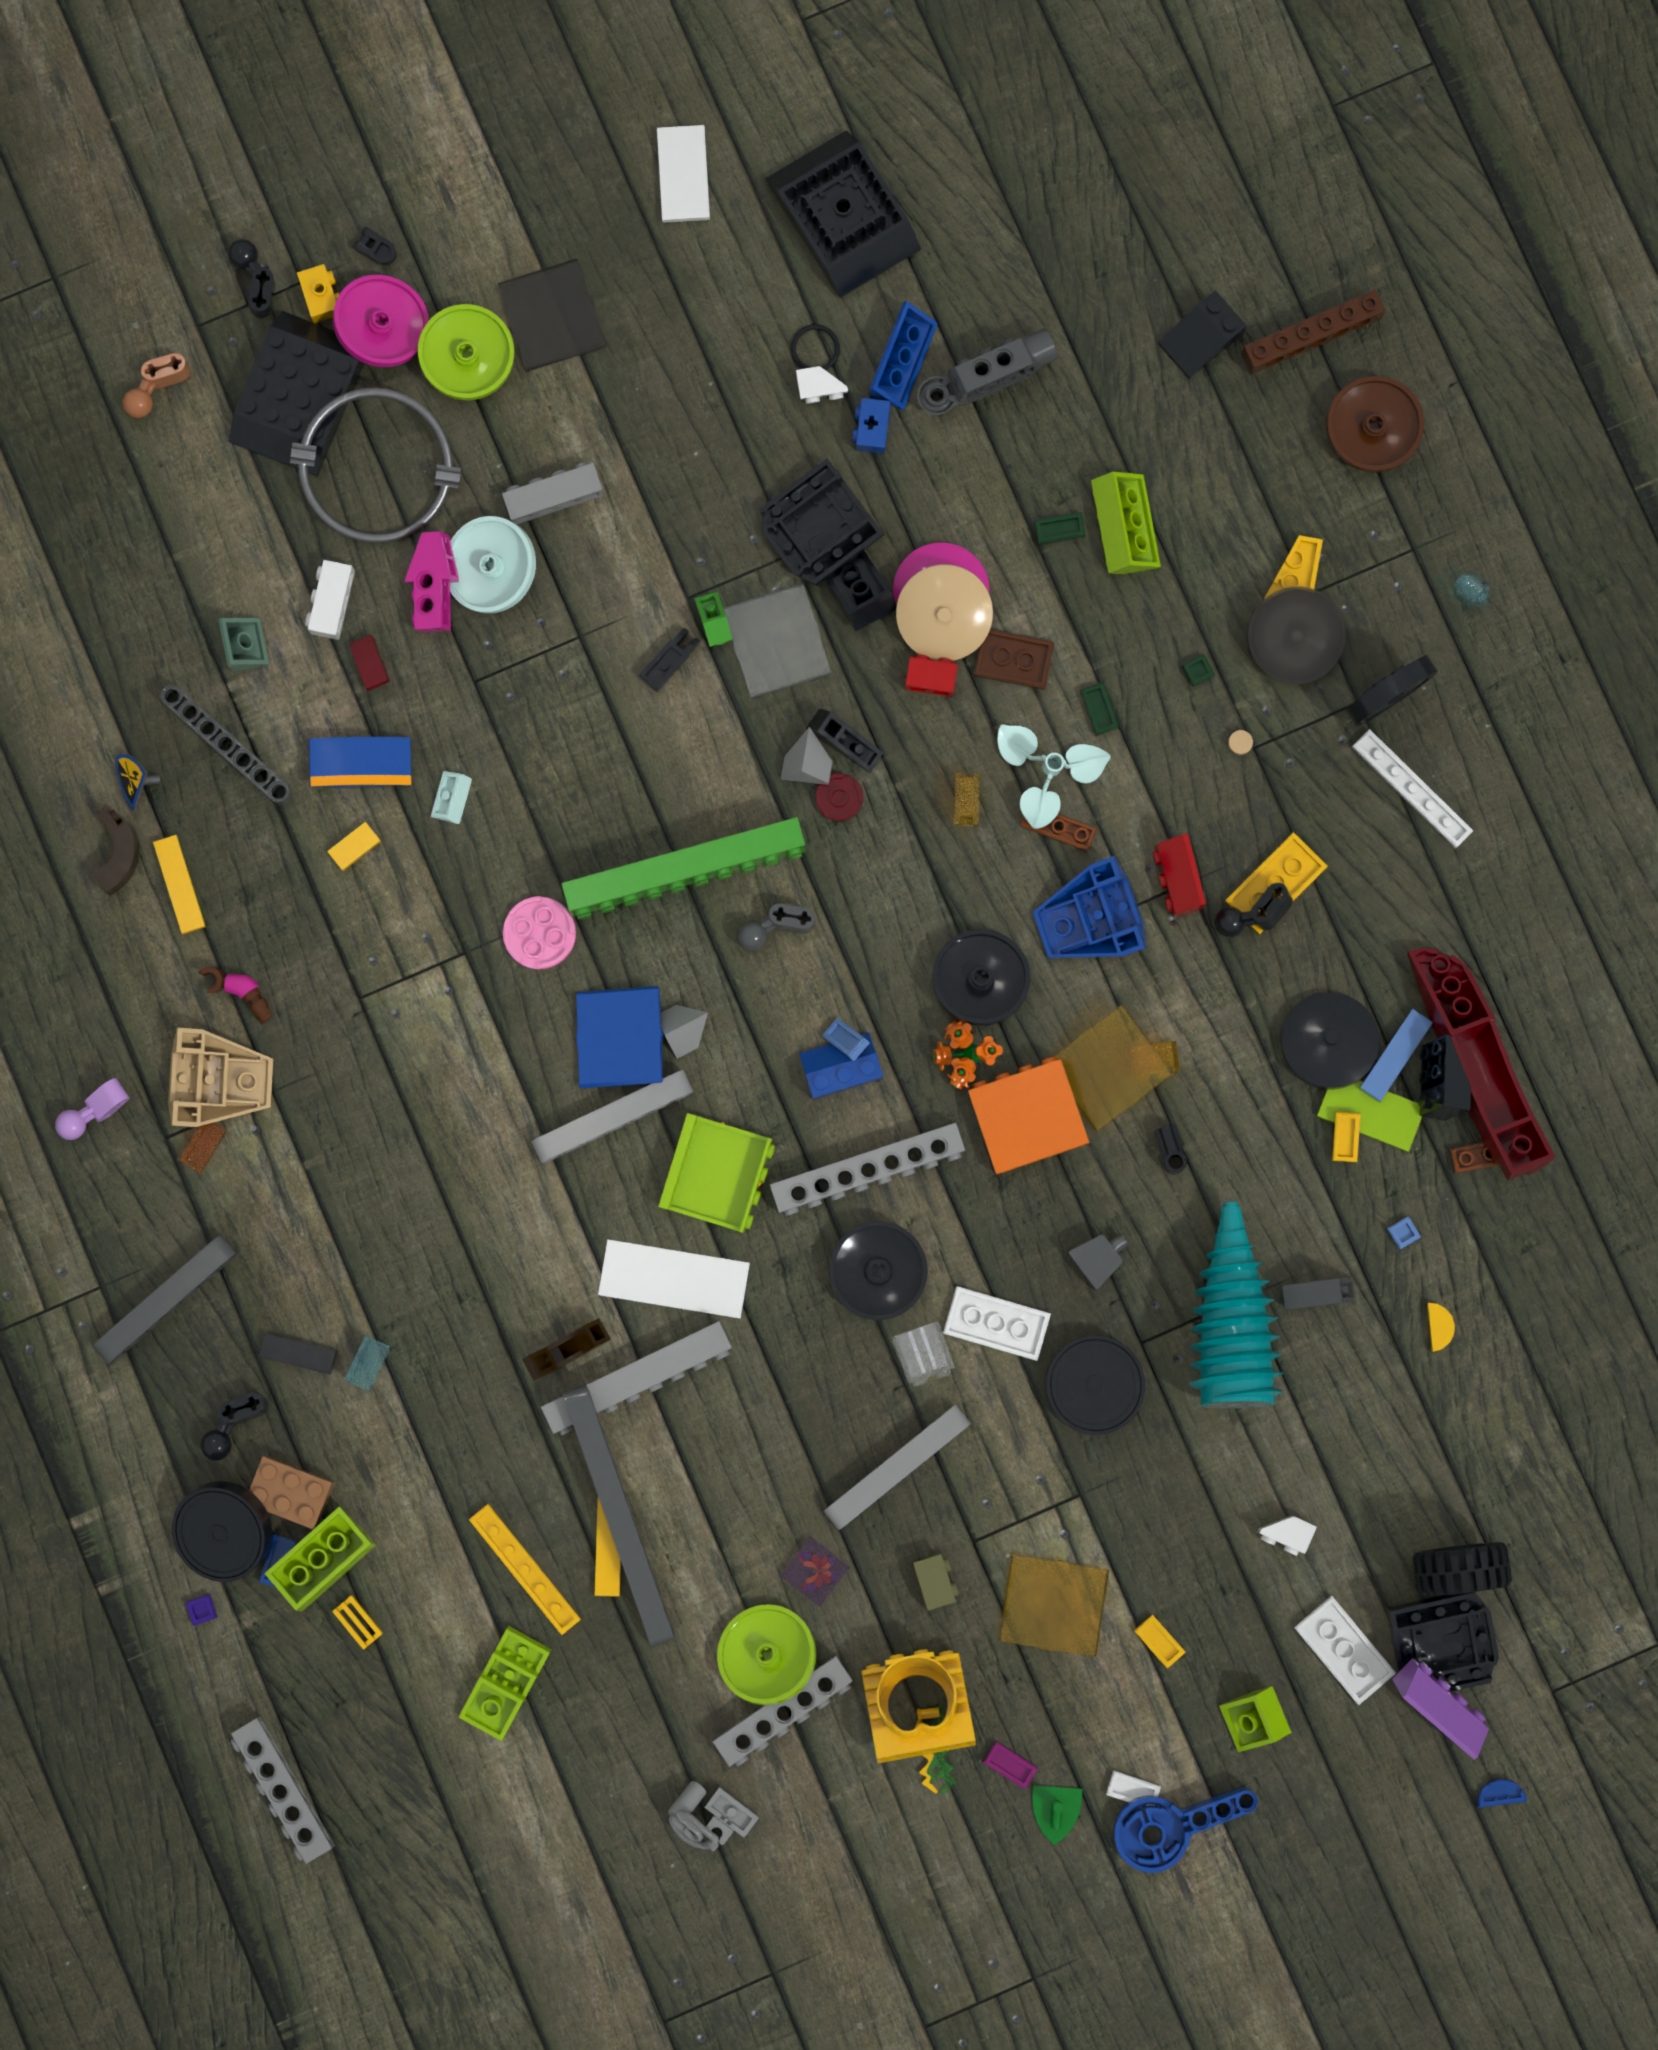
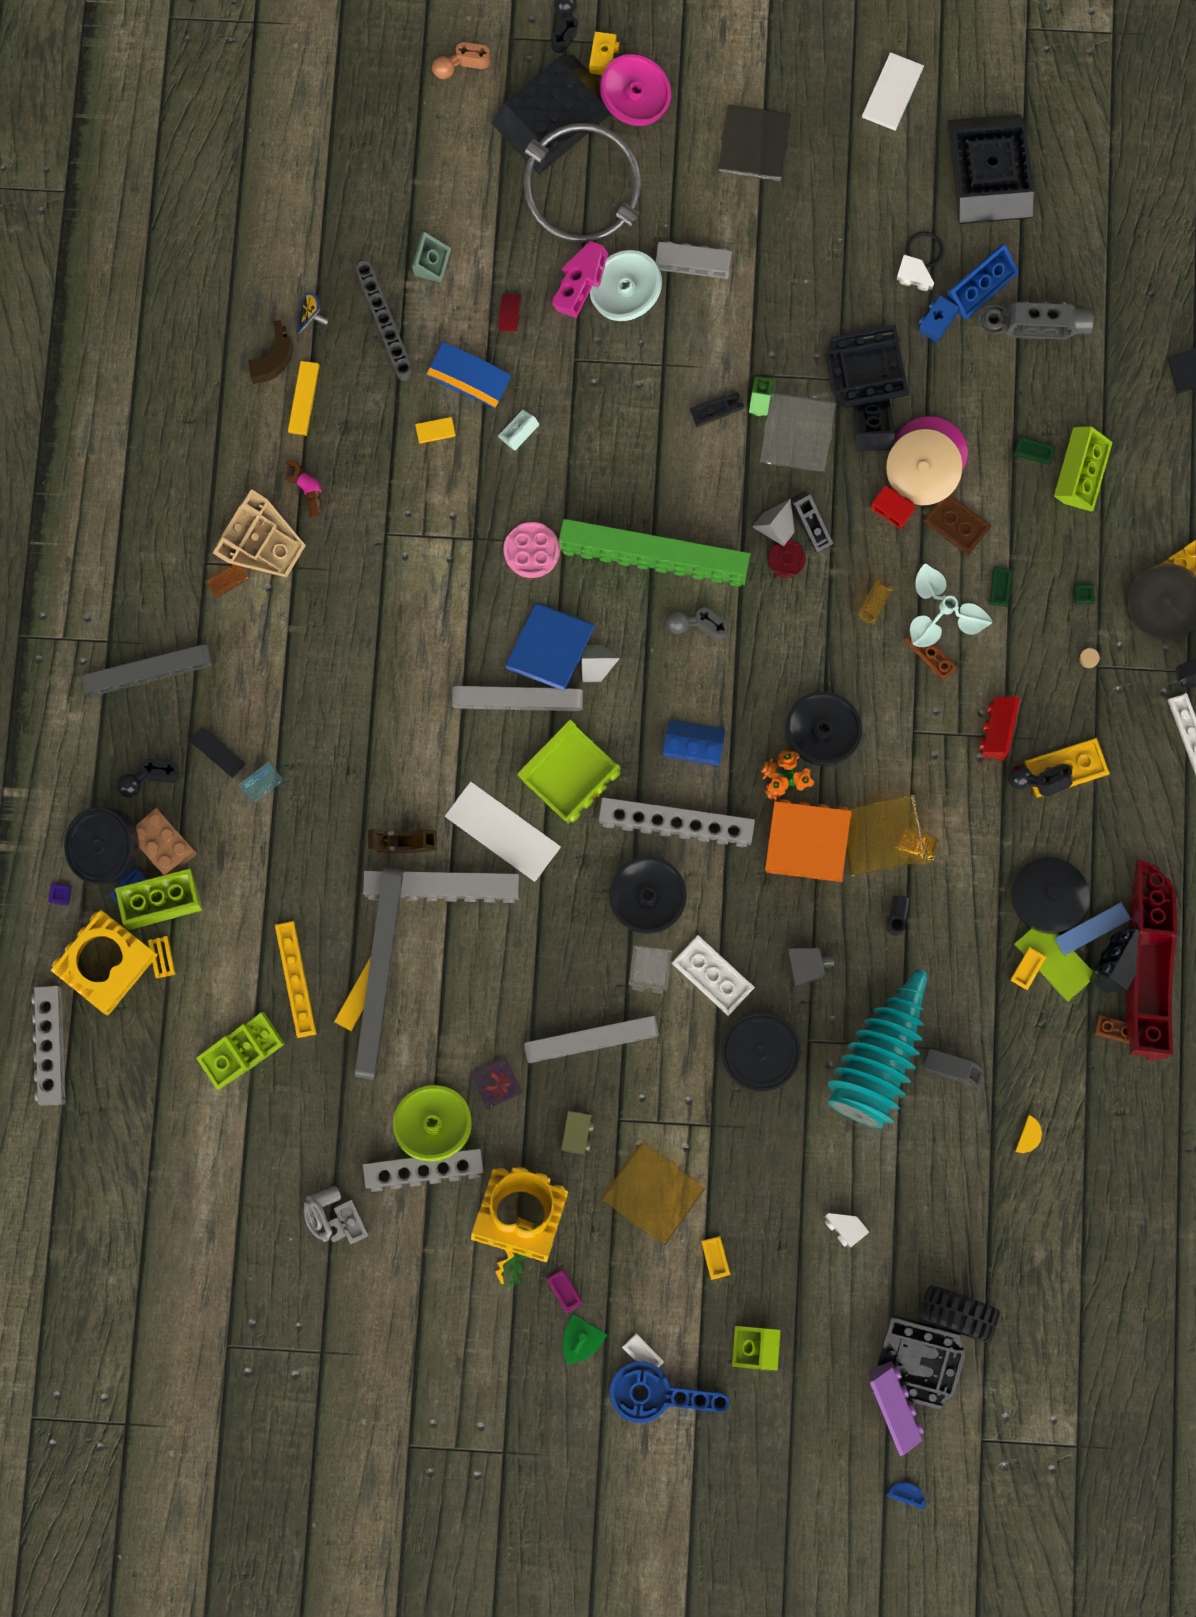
camera: 30 degrees right, 5 degrees down
lavender beam [55,1078,130,1140] -> none
white brick [305,560,355,640] -> none
black plate [352,227,396,266] -> none
lime dish [418,304,514,400] -> none
medium blue tile [822,1018,870,1061] -> none
blue wedge [1033,856,1146,958] -> none
white tile [1294,1596,1396,1705] -> none
medium blue tile [1387,1216,1421,1250] -> none
none -> yellow hose [51,910,157,1016]

